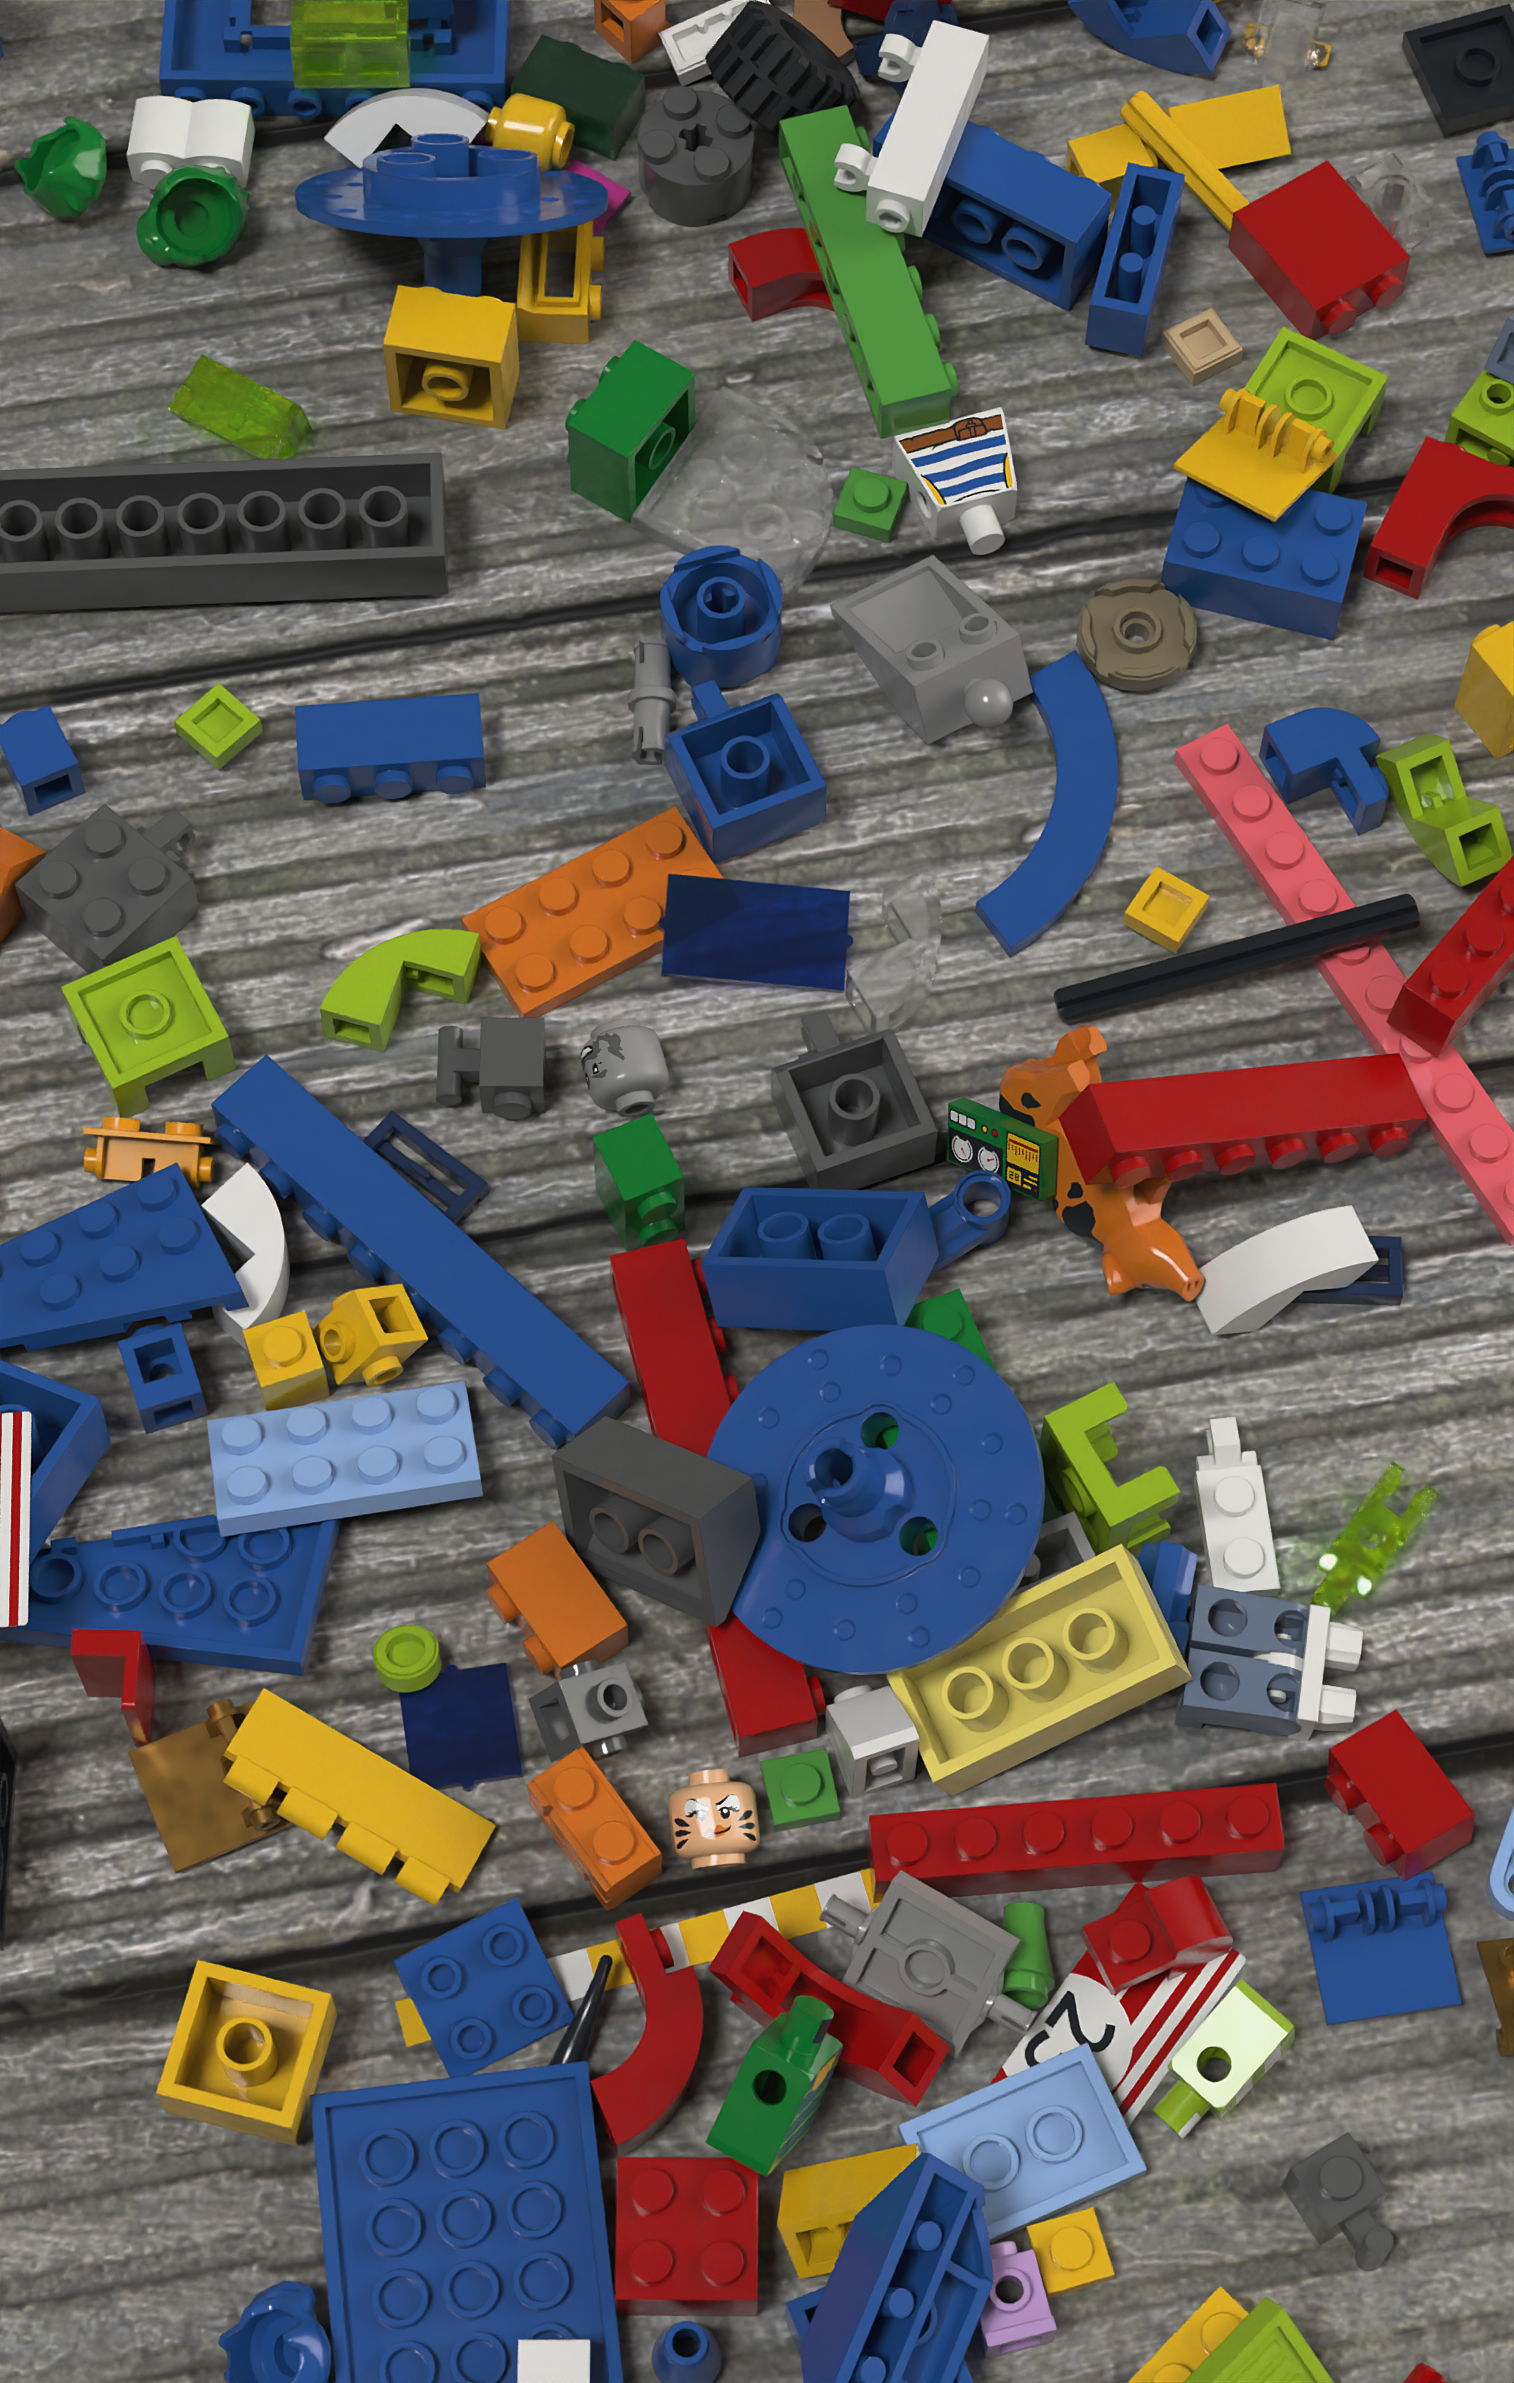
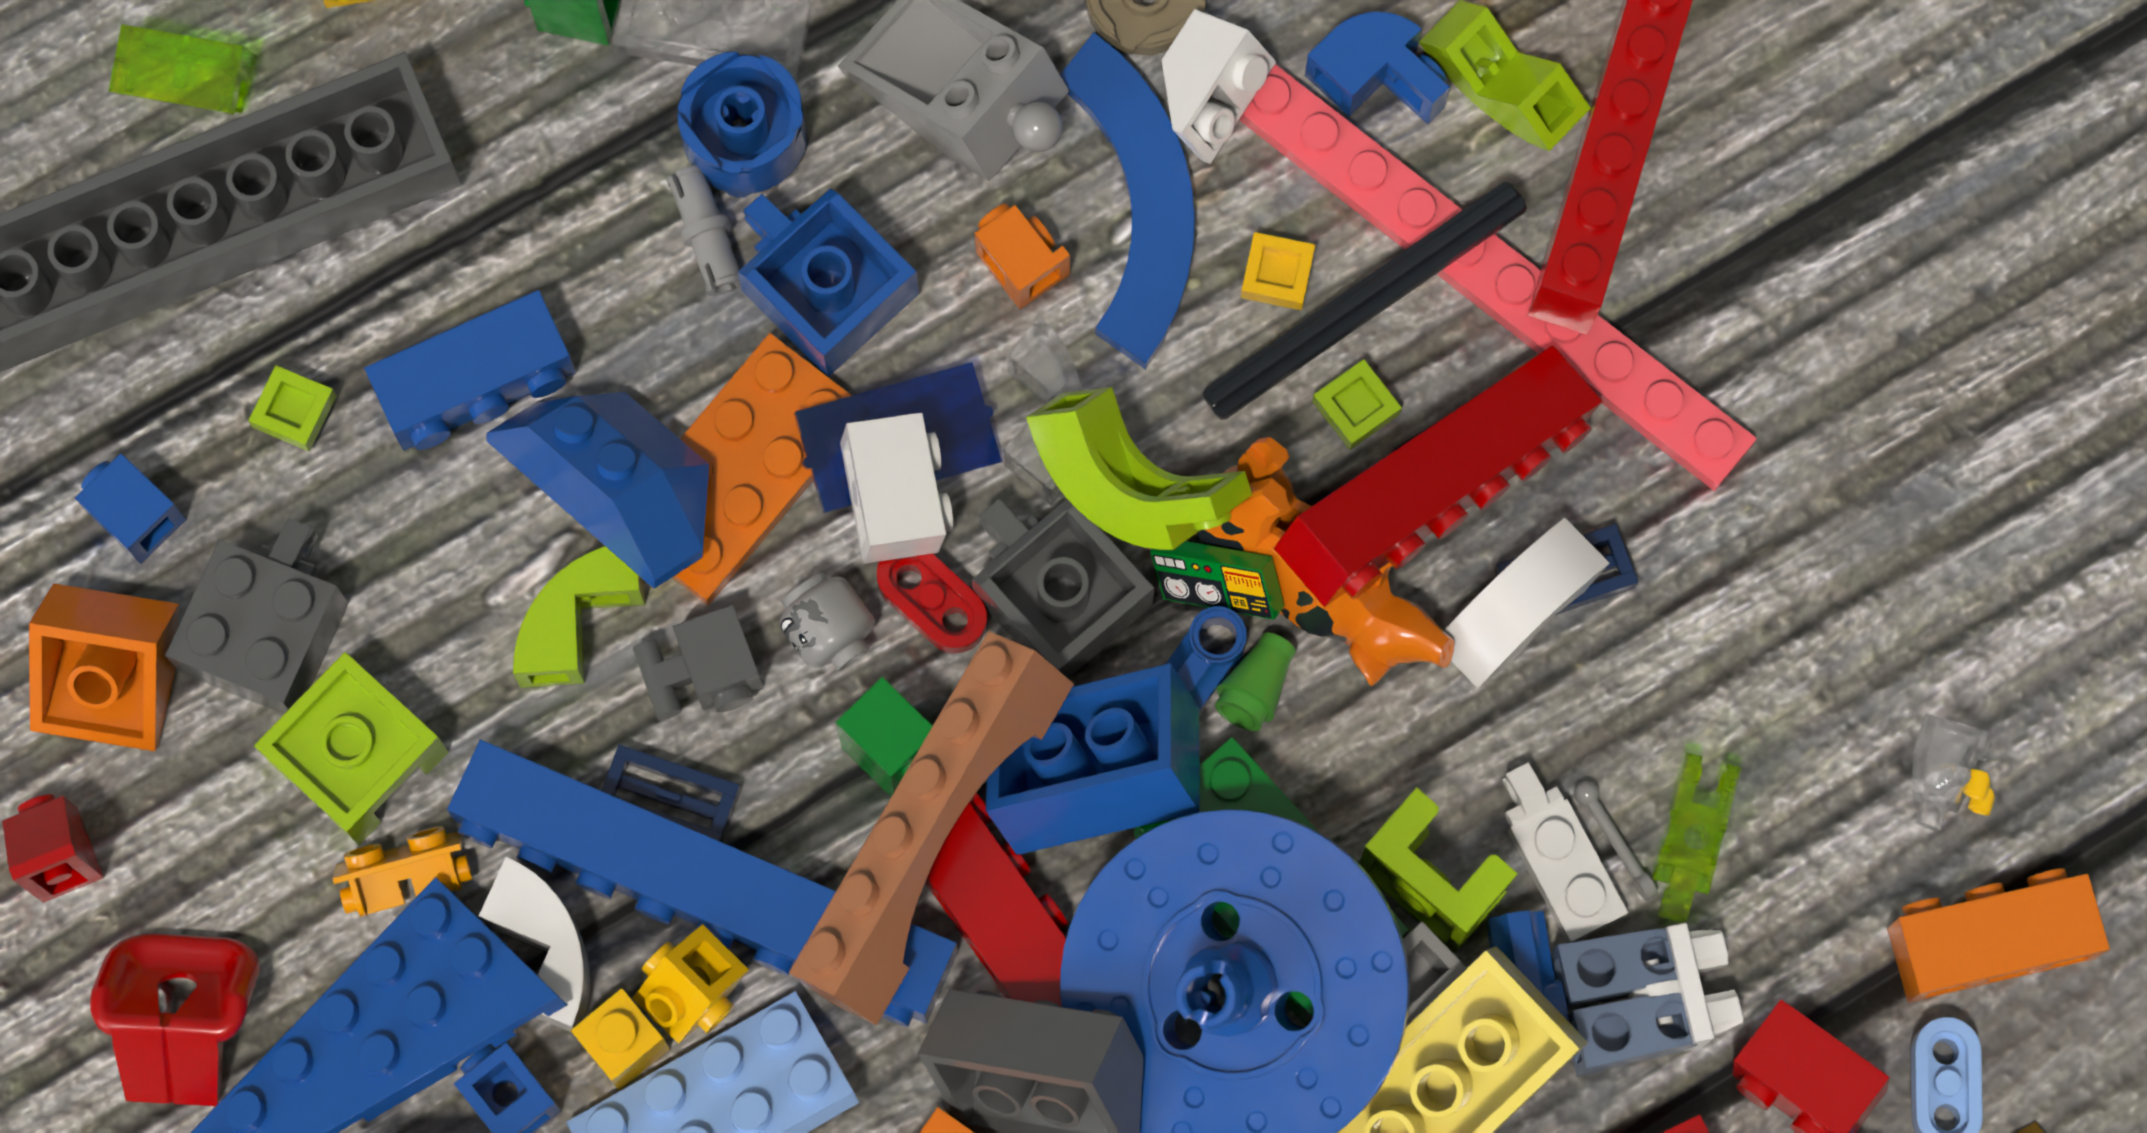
camera: 20 degrees left, 10 degrees up
none -> blue wedge [486,392,709,589]
none -> nougat arch [789,631,1074,1026]
none -> white brick [840,413,953,564]
none -> red plate [876,554,987,654]
none -> orange brick [974,203,1070,310]
none -> lime arch [1026,387,1253,550]
none -> white slope [1161,9,1276,164]
none -> bright green cone [1215,632,1296,731]
none -> lime plate [1312,359,1402,450]
none -> light grey hinge [1574,781,1658,901]

